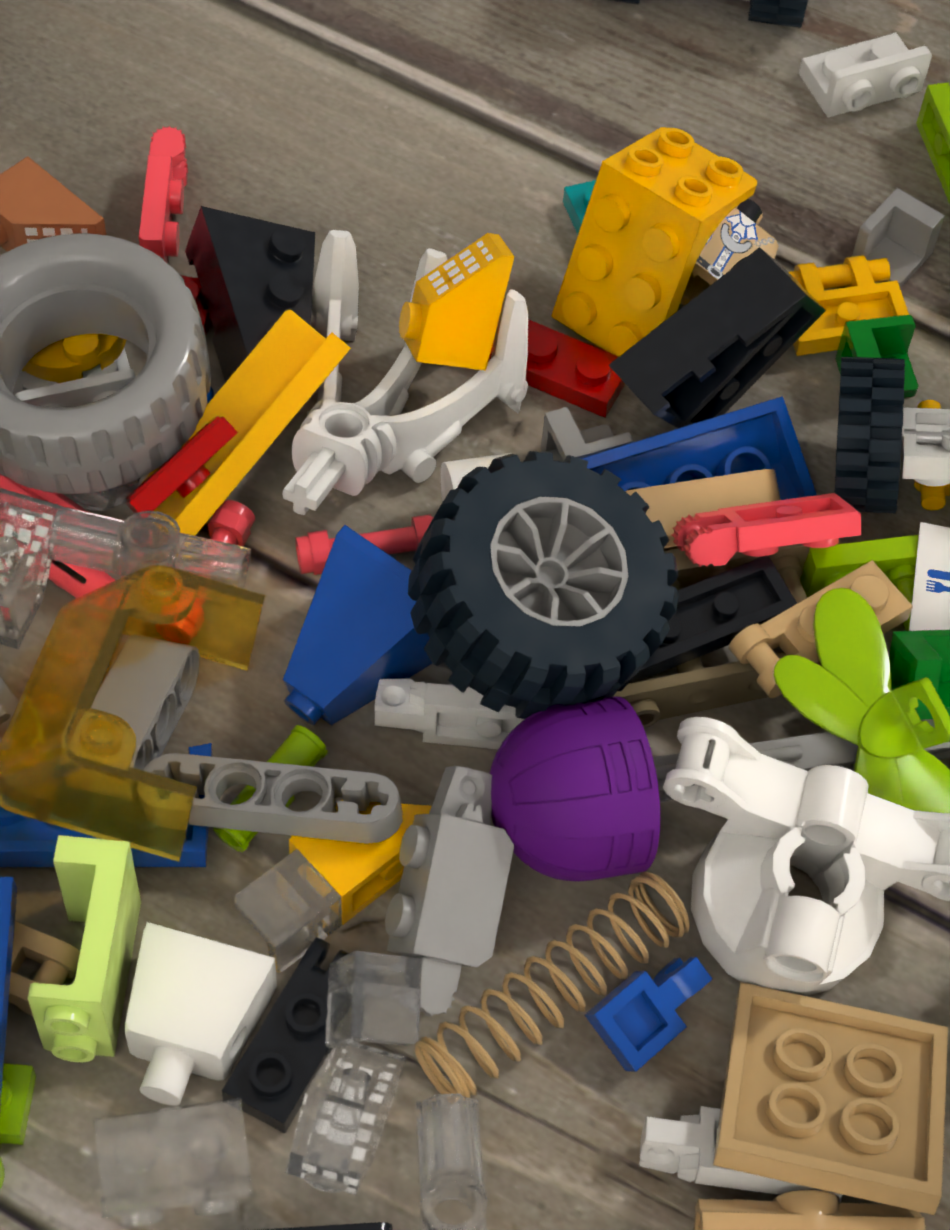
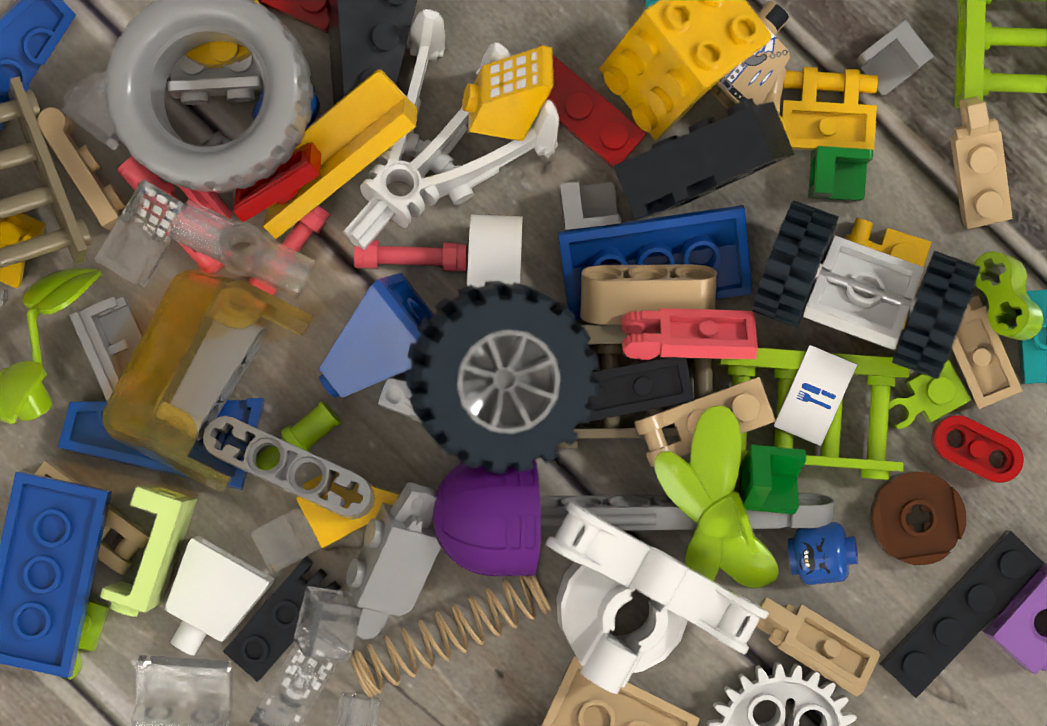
camera: 15 degrees right, 30 degrees up
blue plate [585,957,712,1072] -> none

